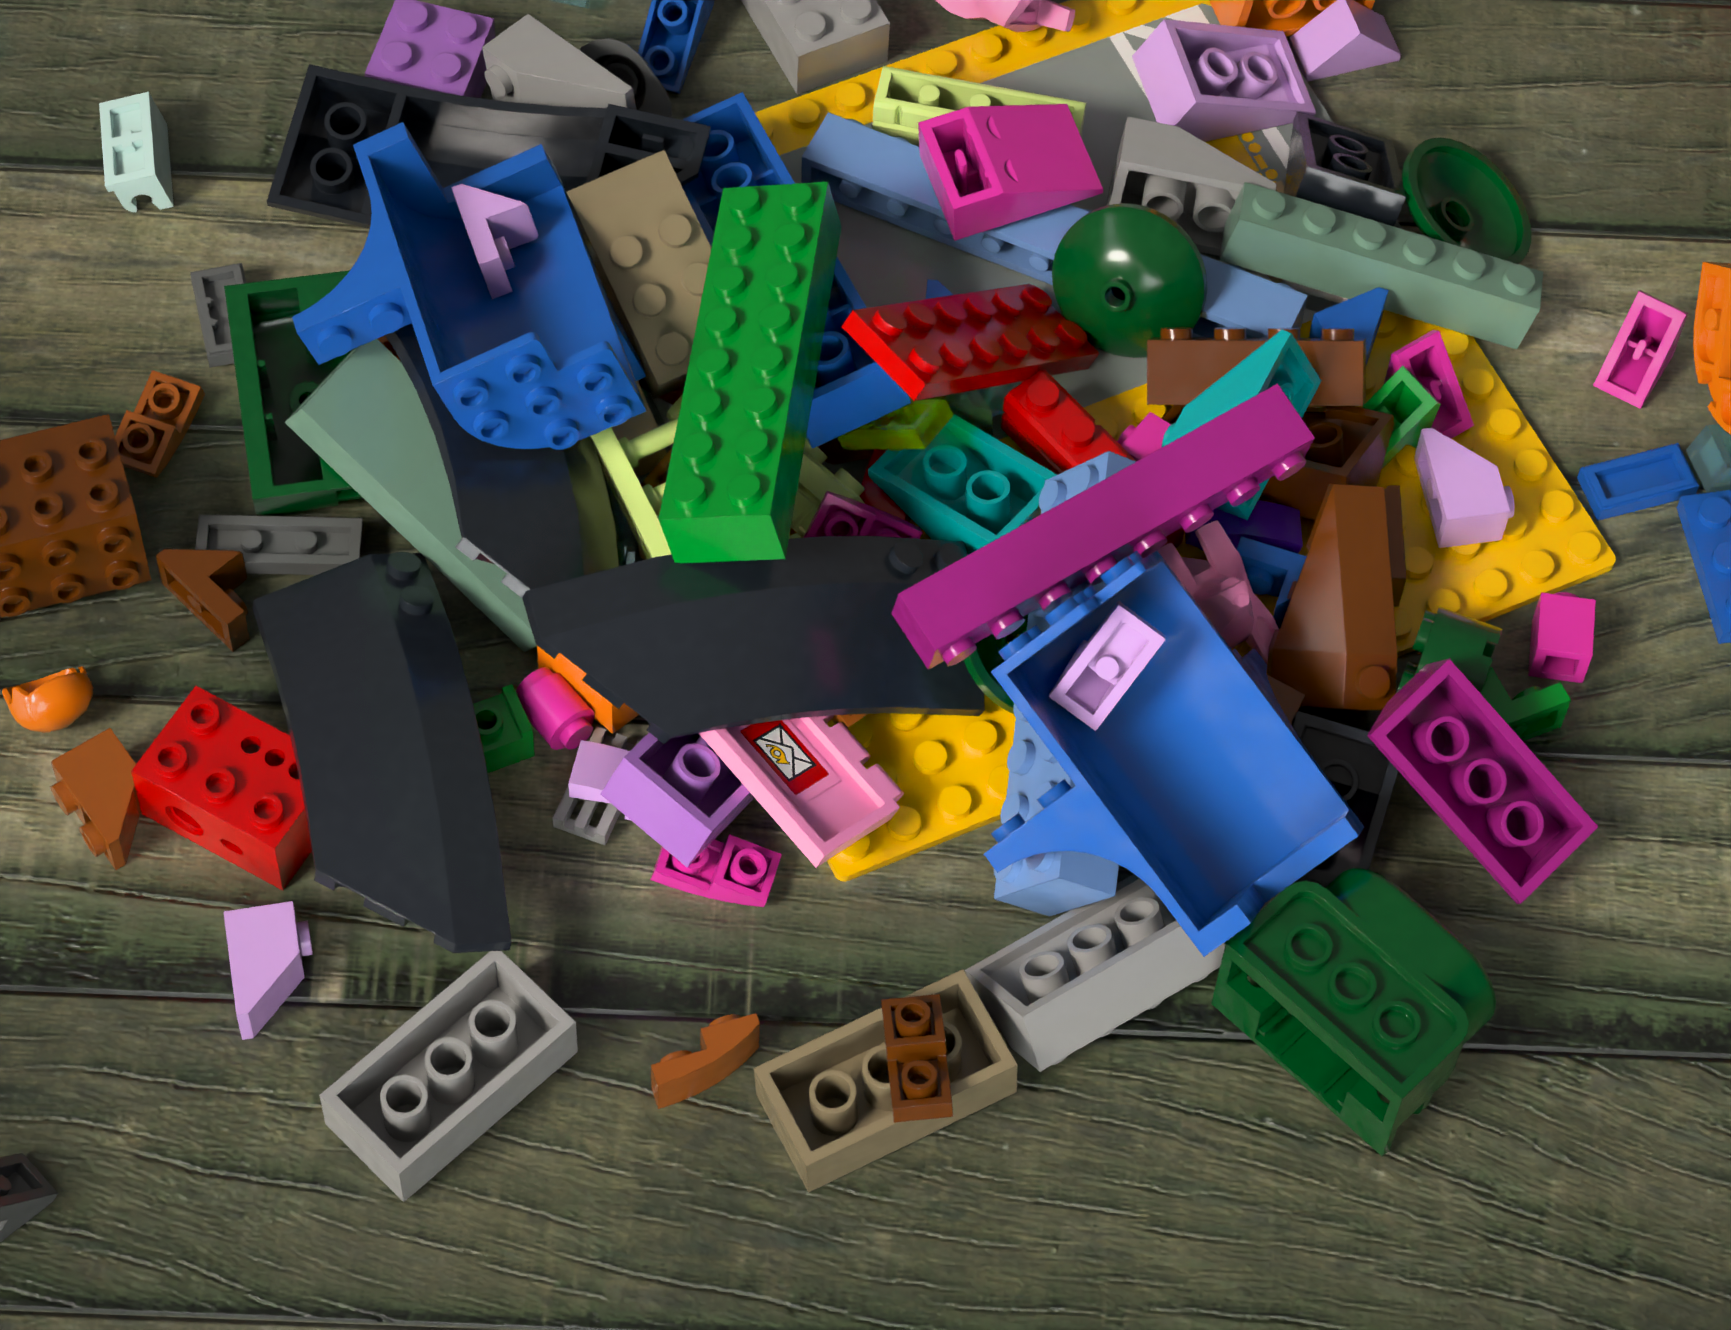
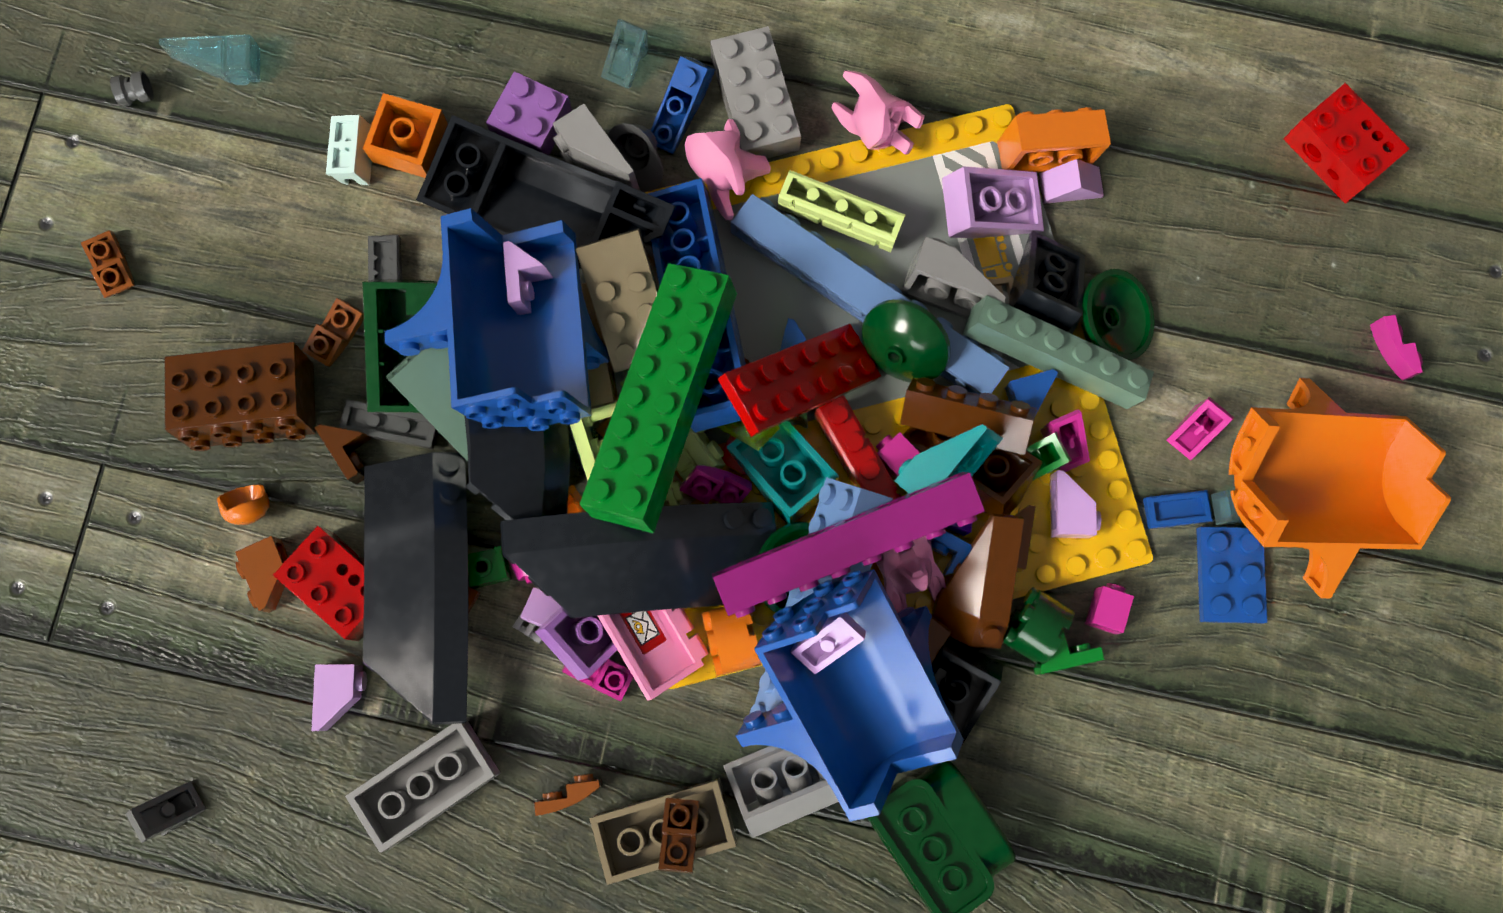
camera: 10 degrees right, 20 degrees up
dark pink slope [918,104,1103,241] -> none
magenta slope [1367,659,1598,904] -> none
none -> orange brick [363,93,448,178]
none -> bright pink piece [685,119,771,220]
none -> orange brick [701,607,761,676]

